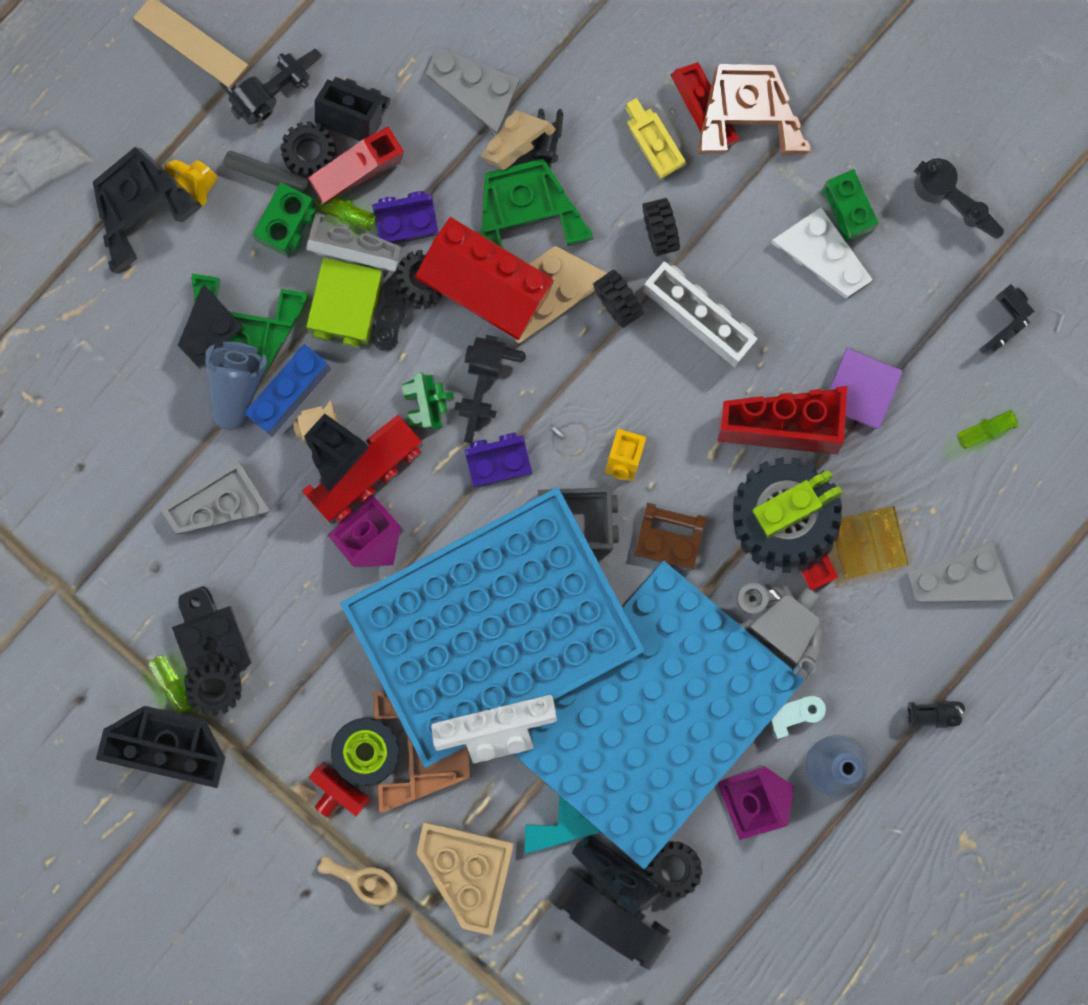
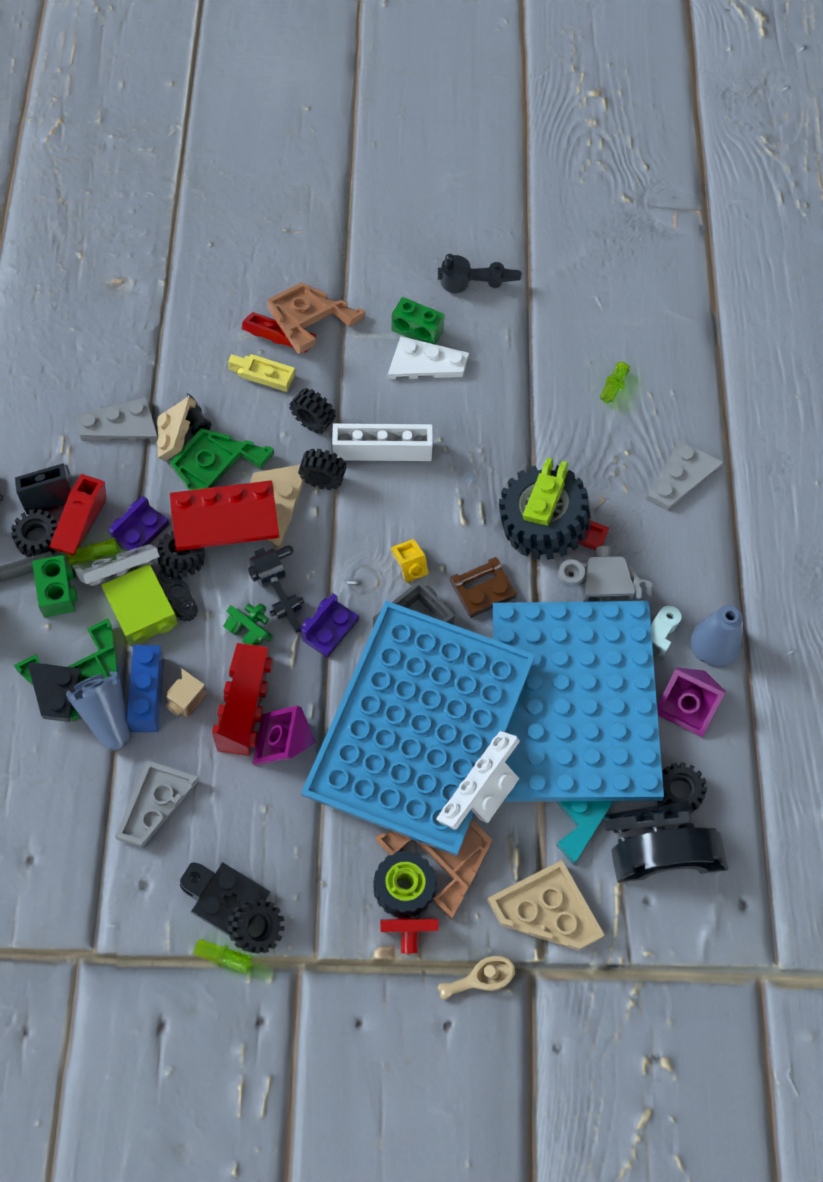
camera: 40 degrees left, 20 degrees down
black wedge [96,706,226,788] -> none
black wing [304,413,369,492] -> none
red wedge [717,386,848,455] -> none
medium lavender slope [829,347,903,429] -> none
clear yellow slope [835,506,909,580] -> none
black piece [907,701,965,729] -> none
black bracket [979,284,1035,354] -> none

